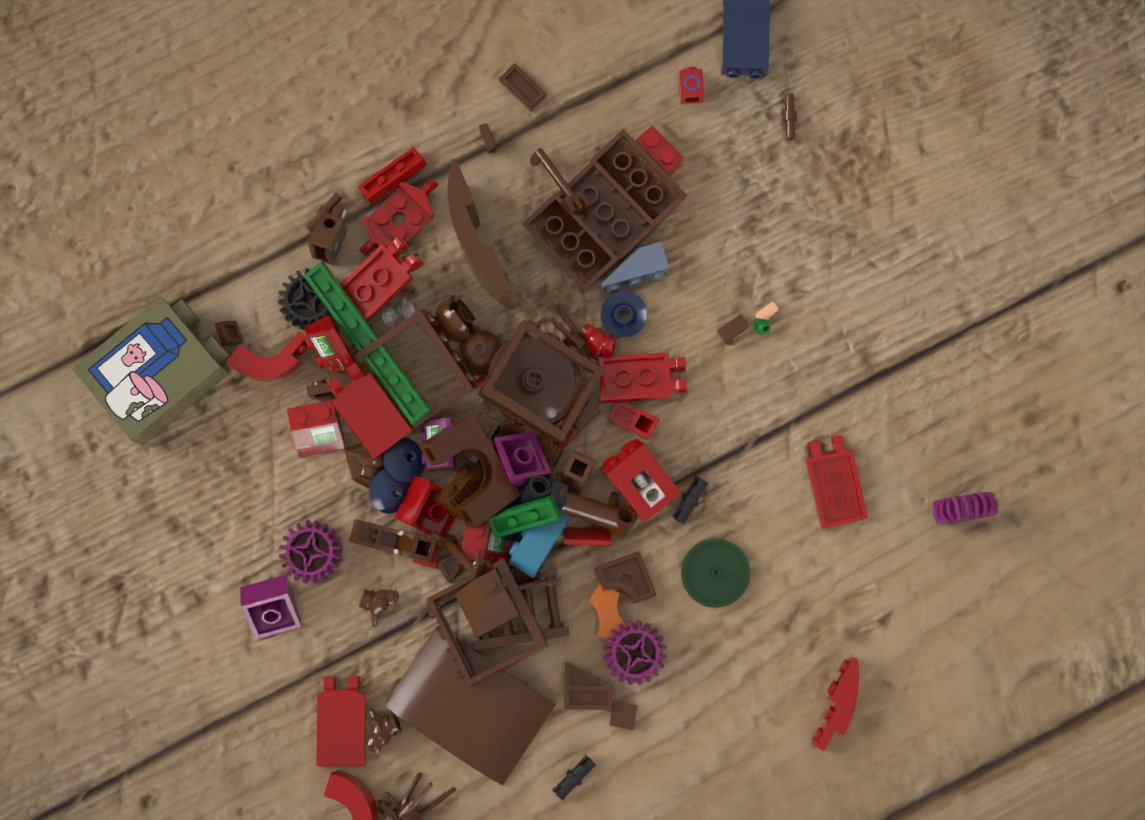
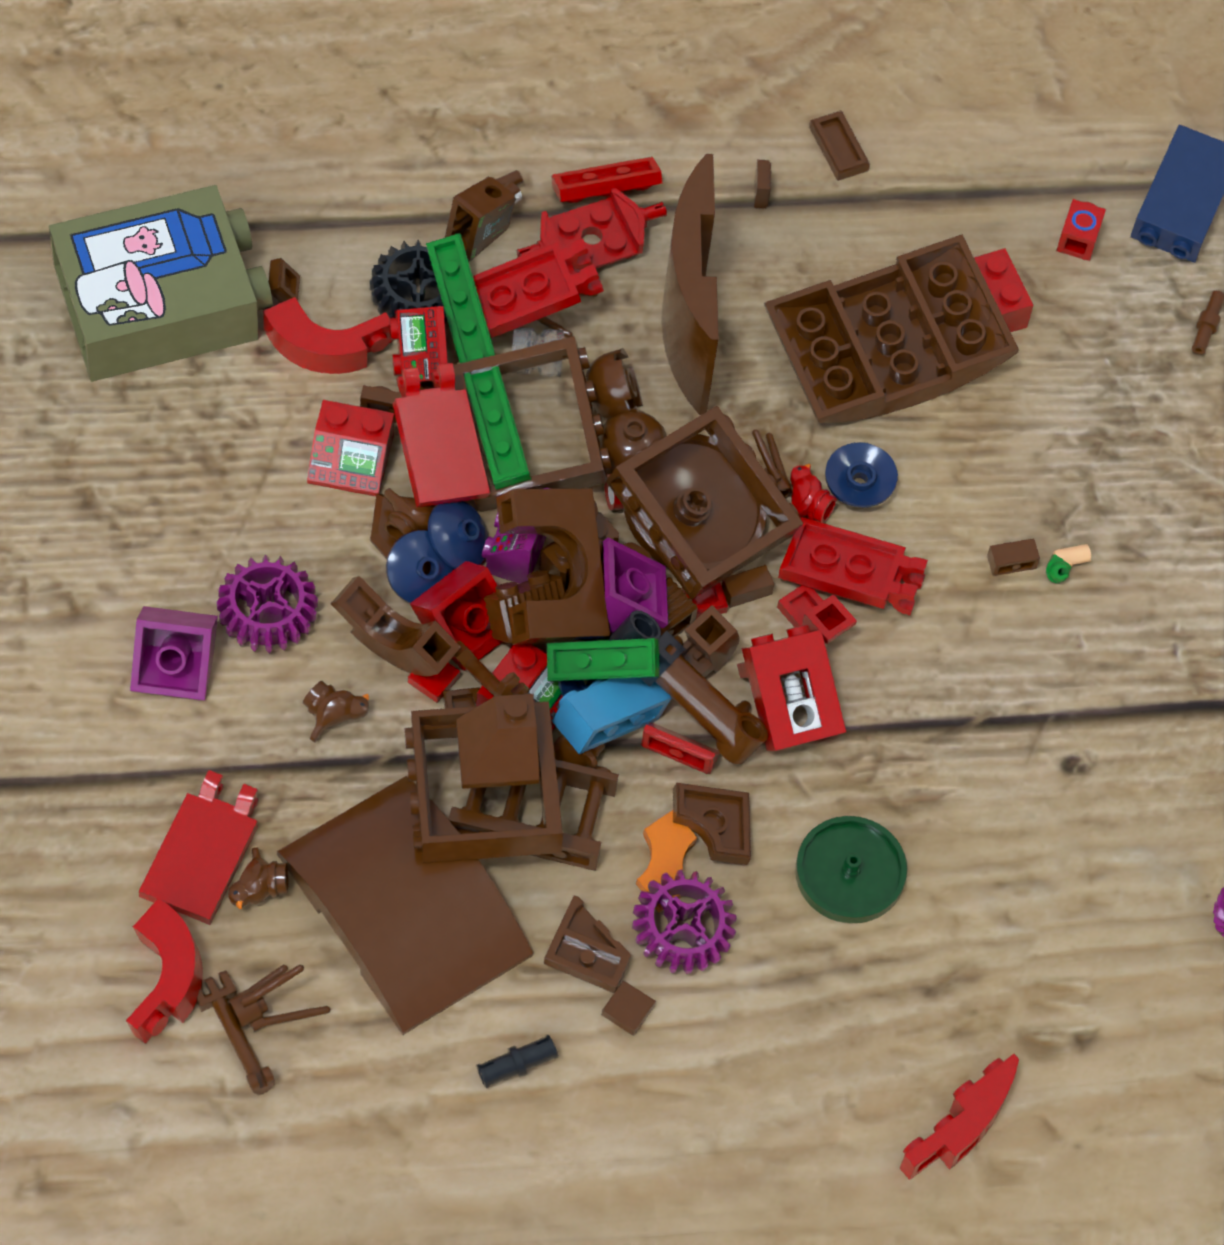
camera: 10 degrees right, 20 degrees down
reddish brown hinge [530,148,590,214] -> none
sand blue slope [601,242,669,293] -> none
black pin [672,476,708,524] -> none
red tile [805,435,868,529] -> none

